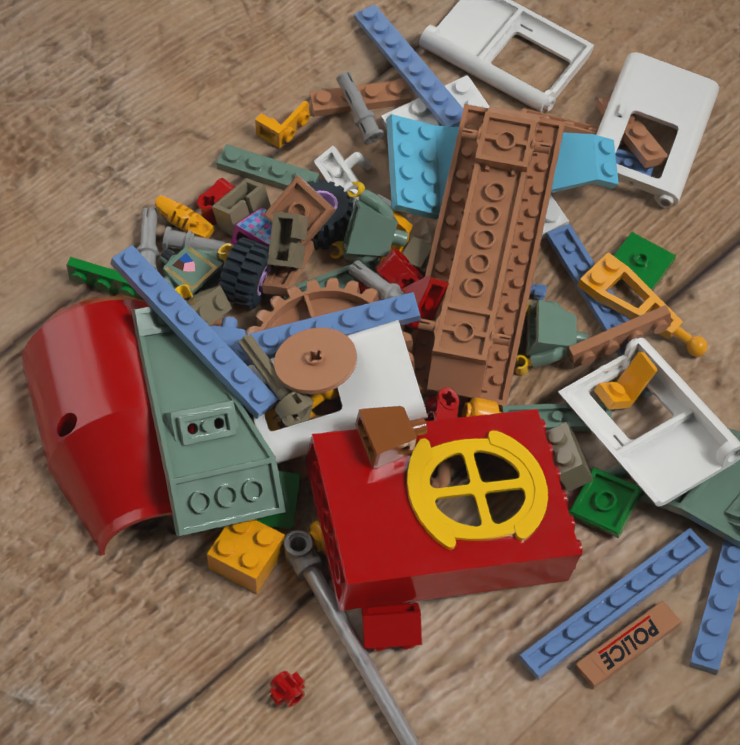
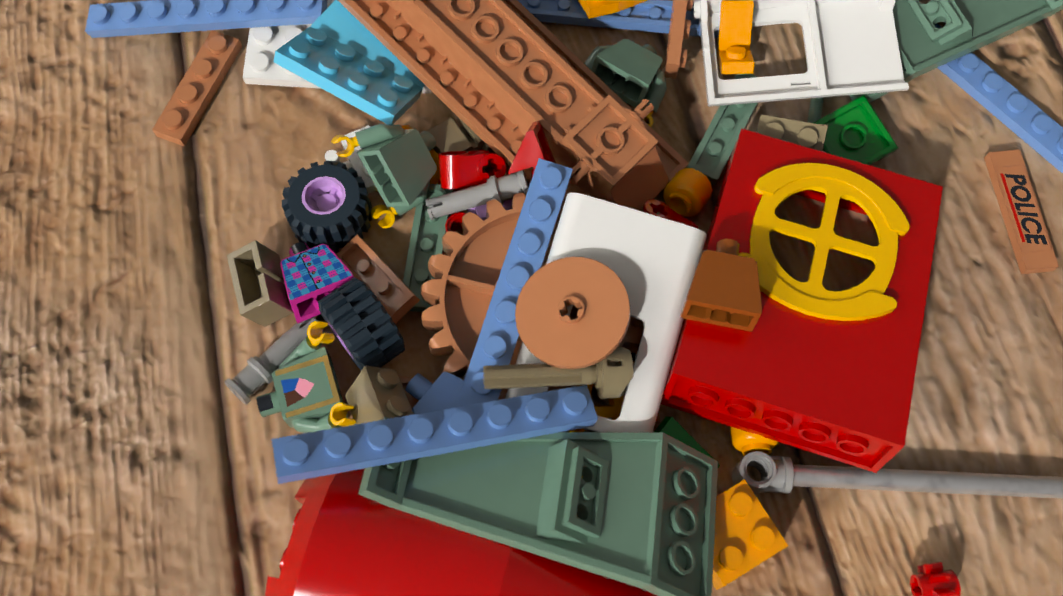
camera: 60 degrees left, 10 degrees up
green plate [66,256,145,301] -> none
light grey pin [137,207,159,271] -> none
light orange hinge [155,196,215,239] -> none
red piece [197,178,236,225] -> none
sand green plate [216,144,319,190] -> none
light orange bracket [255,100,310,149] -> none
nougat plate [264,175,336,247] -> none
dark tan piece [267,212,309,269] -> none
white plate [314,146,372,192] -> none
light grey pin [336,72,384,145] -> none
red brick [361,602,422,651] -> none
medium blue plate [519,528,709,680] -> none

